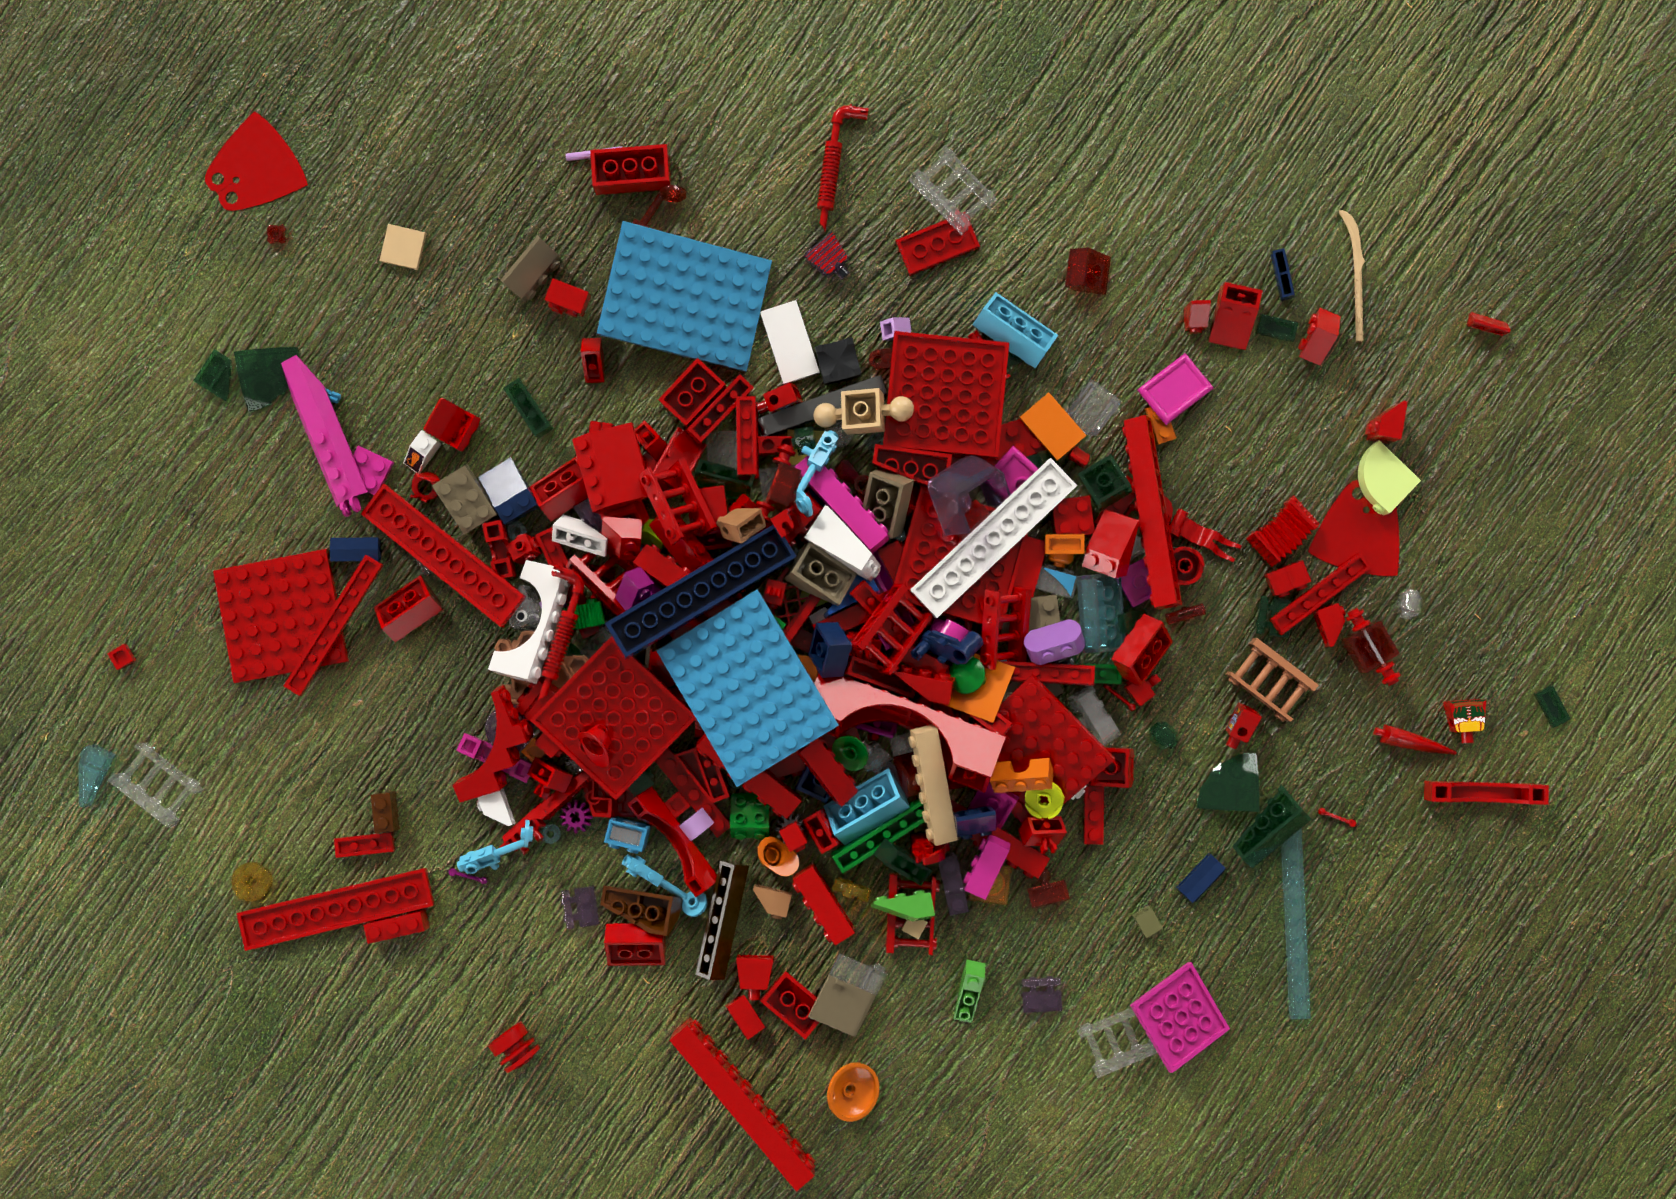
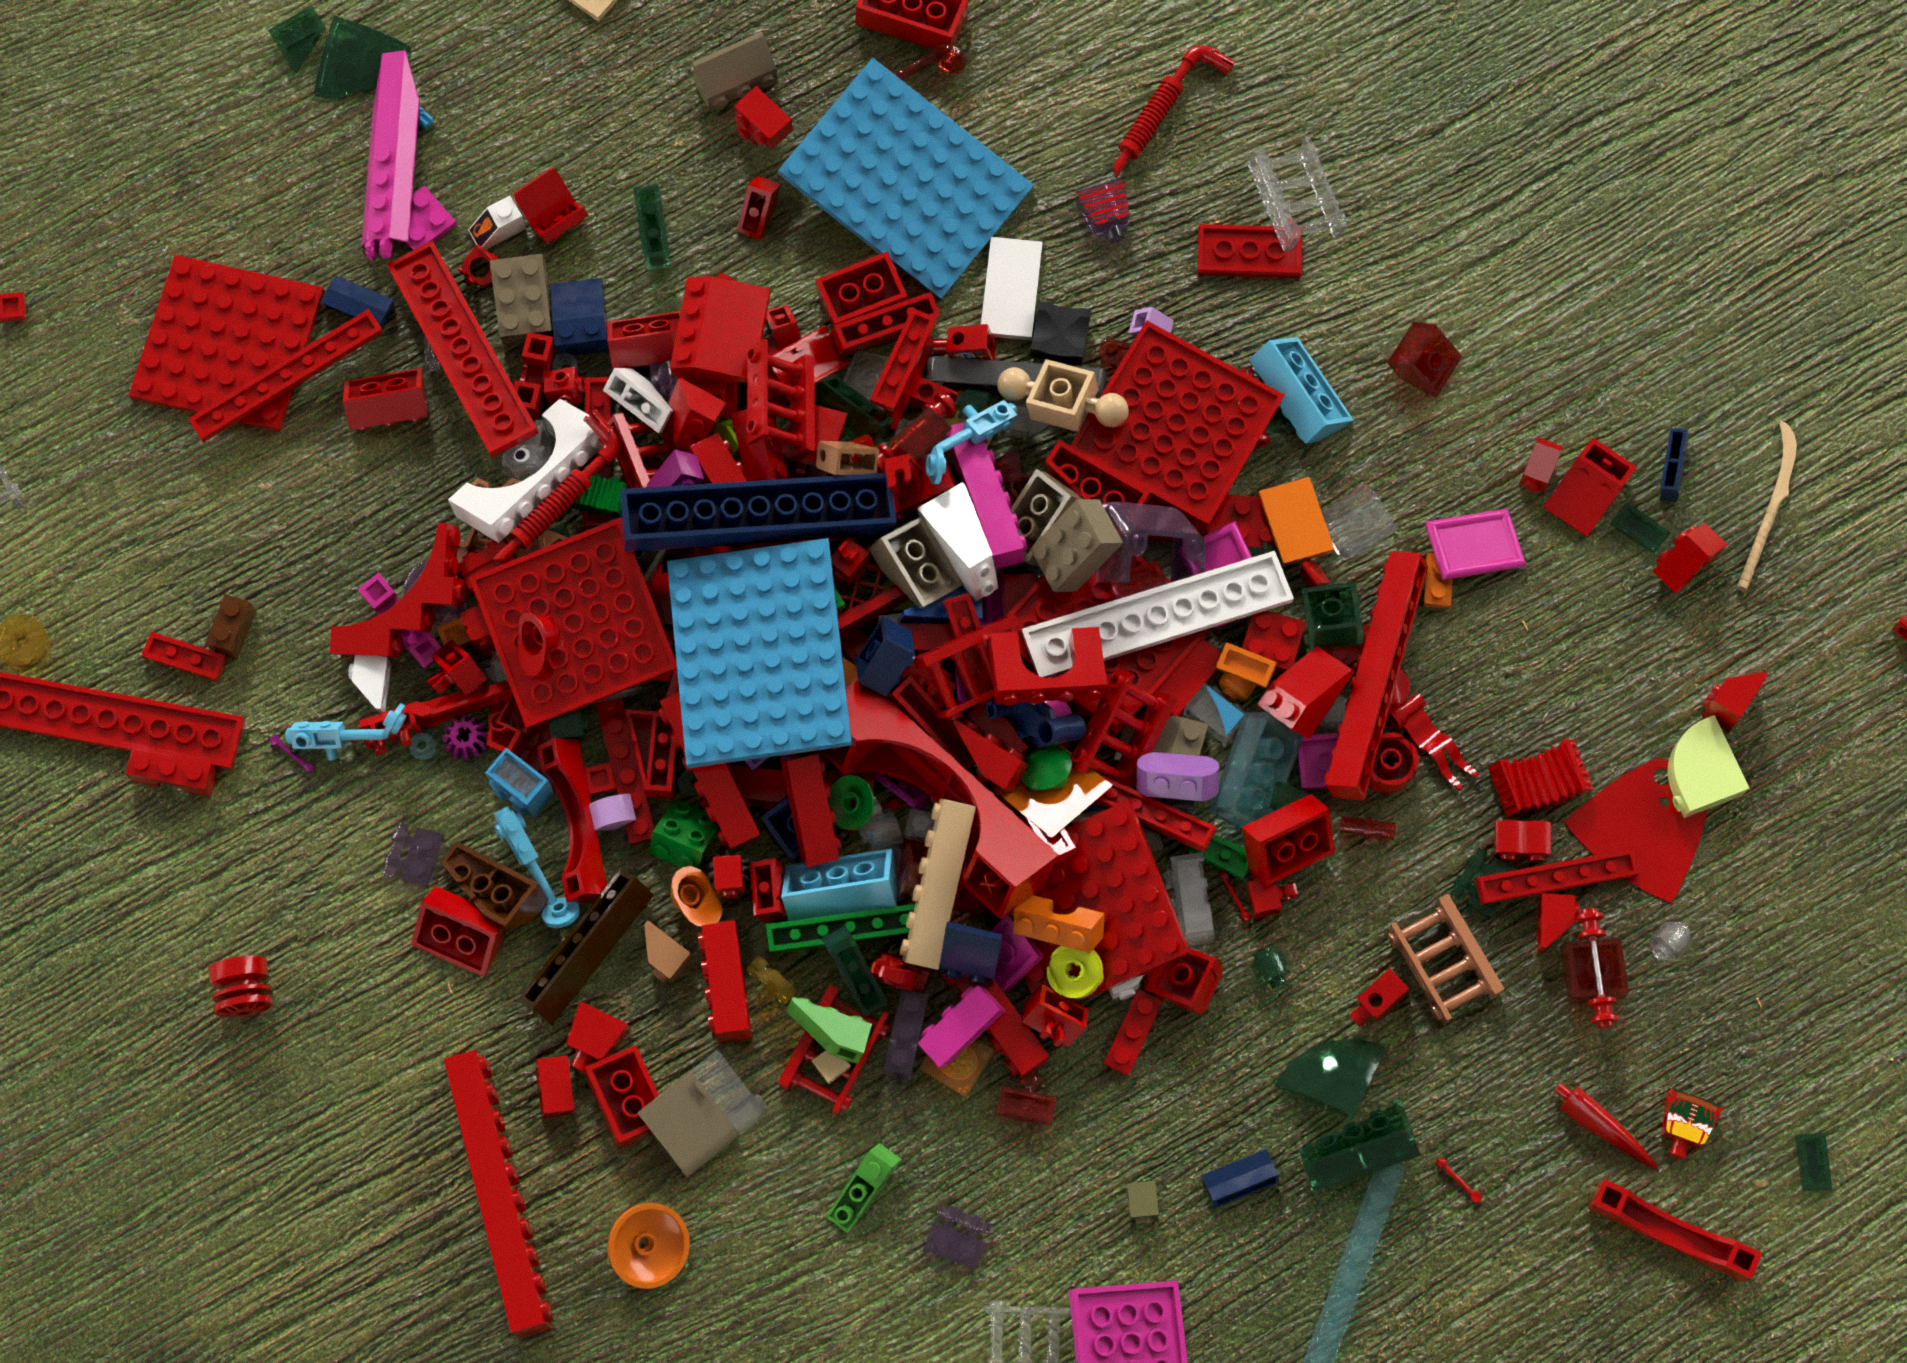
camera: 25 degrees right, 15 degrees down
none -> red arch [988,627,1107,706]
none -> dark tan brick [1030,499,1123,592]

